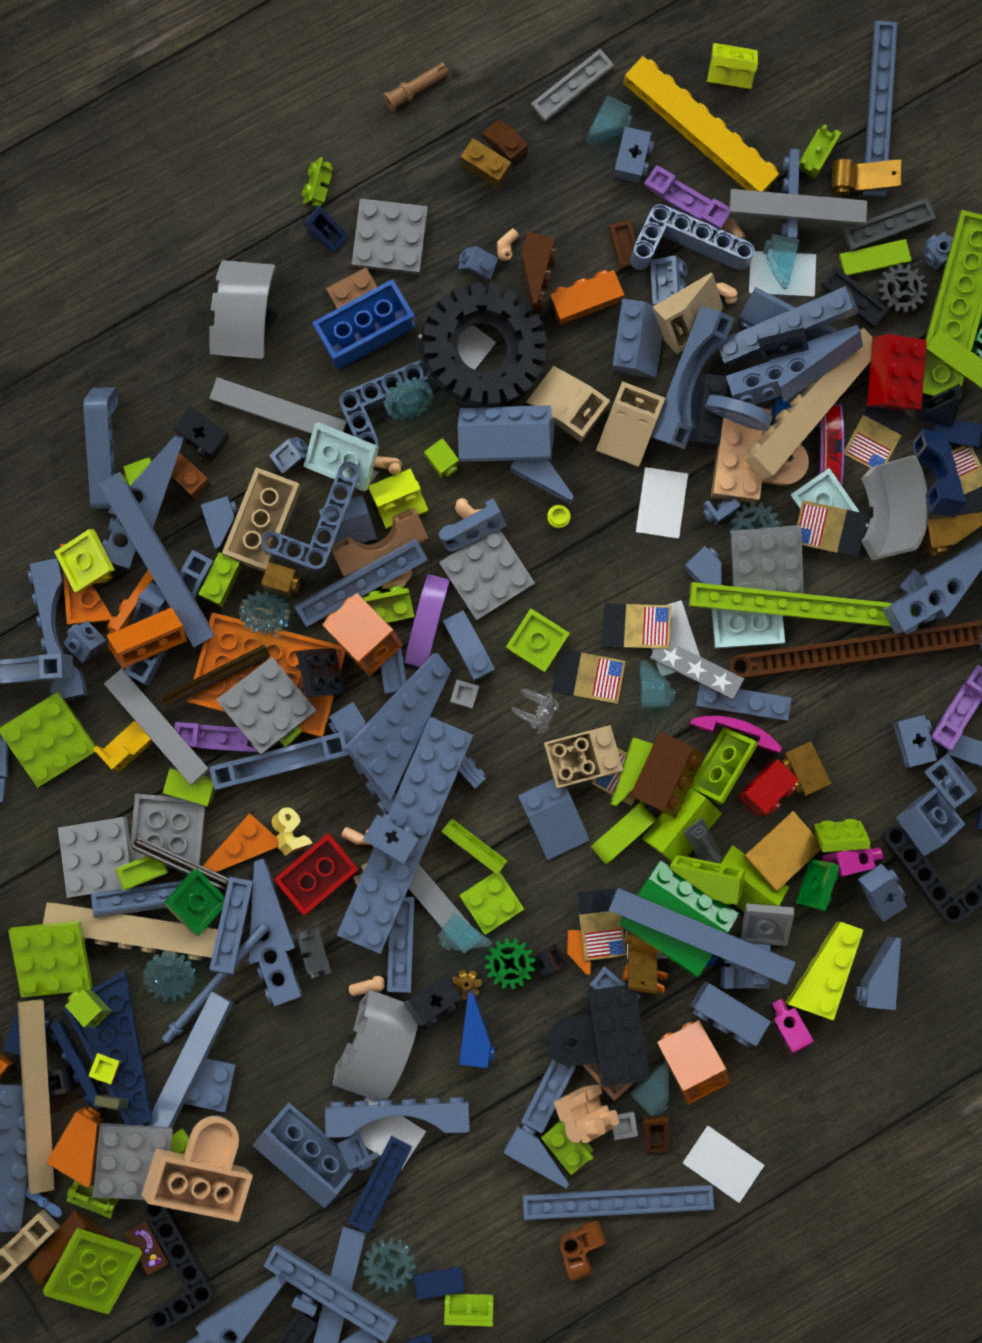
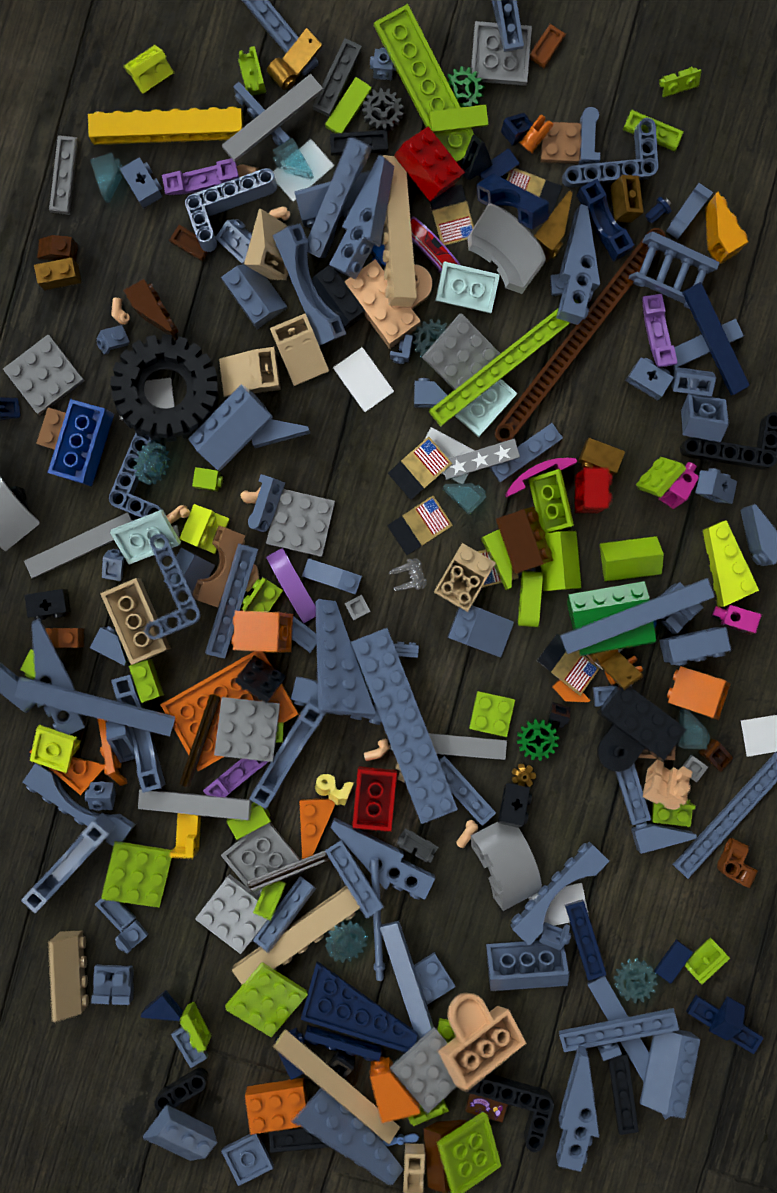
camera: 45 degrees left, 5 degrees up
lime brick [65,989,112,1028] -> none
neon yellow plate [89,1053,121,1084] -> none
olive tile [94,1095,129,1110] -> none
orange brick [107,607,187,669] -> none
green plate [163,868,225,936] -> none
clear light blue gear [239,591,291,635] -> none
pearl gold brick [261,562,301,599] -> none
sand blue brick [363,813,419,864] -> none
clear light blue slope [438,914,492,951] -> none
lime tile [441,819,507,875] -> none
blue slope [459,990,495,1068] -> none
lime plate [506,609,570,673] -> none
neon yellow plate [547,505,570,528] -> none
orange brick [549,270,624,325] -> none
lime slope [670,855,745,905] -> none
dark grey hinge [683,818,721,864] -> none
sand blue piece [705,395,772,431] -> none
light grey plate [740,904,794,946] -> none
pearl gold tile [743,811,821,892] -> none
black plate [758,327,809,361] -> none
green plate [795,859,840,911] -> none
sticker [797,500,869,557] -> none

